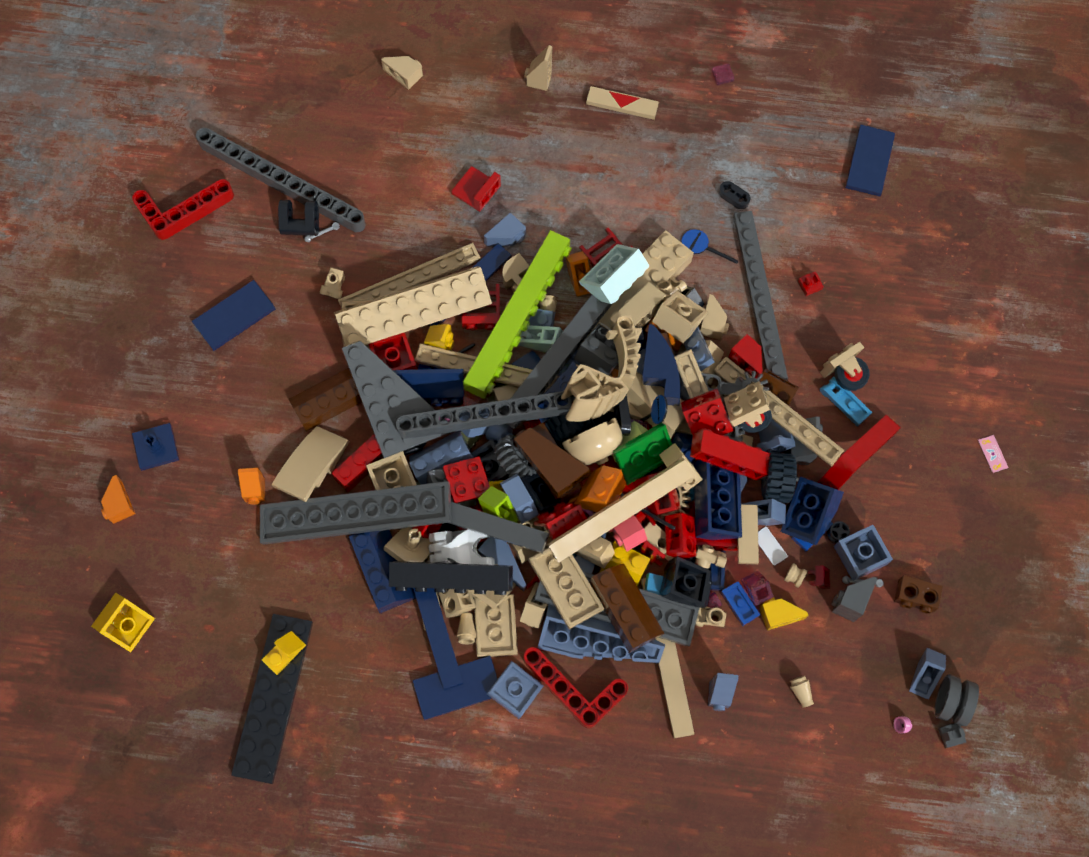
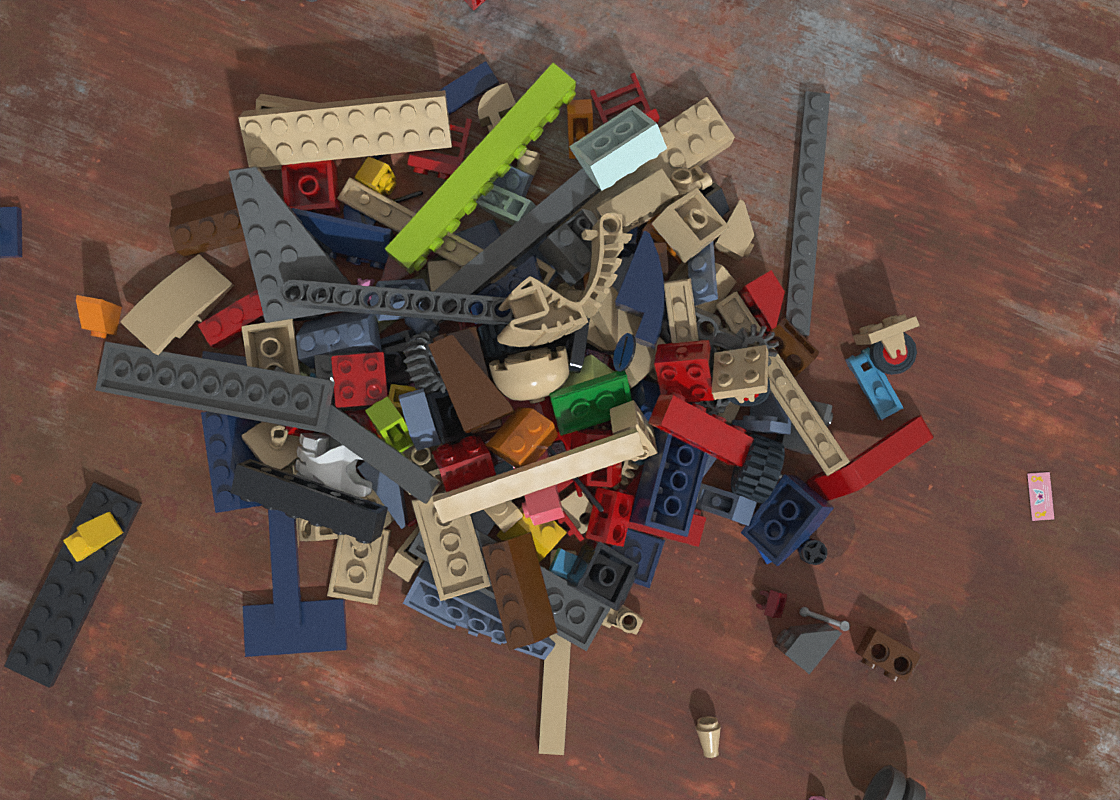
camera: 15 degrees right, 15 degrees up
dark blue tile [192,280,276,351] -> none
tan plate [320,267,345,299] -> none
tan tile [338,243,481,306] -> none
tan cone [457,613,477,644] -> none
sand blue slope [484,213,526,246] -> none
sand blue tile [487,661,544,719] -> none
red beam [524,647,628,728] -> none
blue piece [681,229,738,264] -> none
tan plate [695,544,727,568] -> none
clear pink hinge [707,592,722,608] -> none
sand blue slope [708,673,738,711] -> none
black beam [719,181,751,209] -> none
blue plate [721,581,760,626] -> none
tan tile [737,505,759,565] -> none
clear pink brick [741,571,773,606] -> none
white sticker [758,526,788,566] -> none
yellow slope [759,597,808,631] -> none
tan wheel [784,563,807,588] -> none
red tile [798,271,824,296] -> none
sand blue brick [834,525,893,581] -> none
dark blue tile [845,125,895,197] -> none
sand blue slope [909,648,946,699] -> none

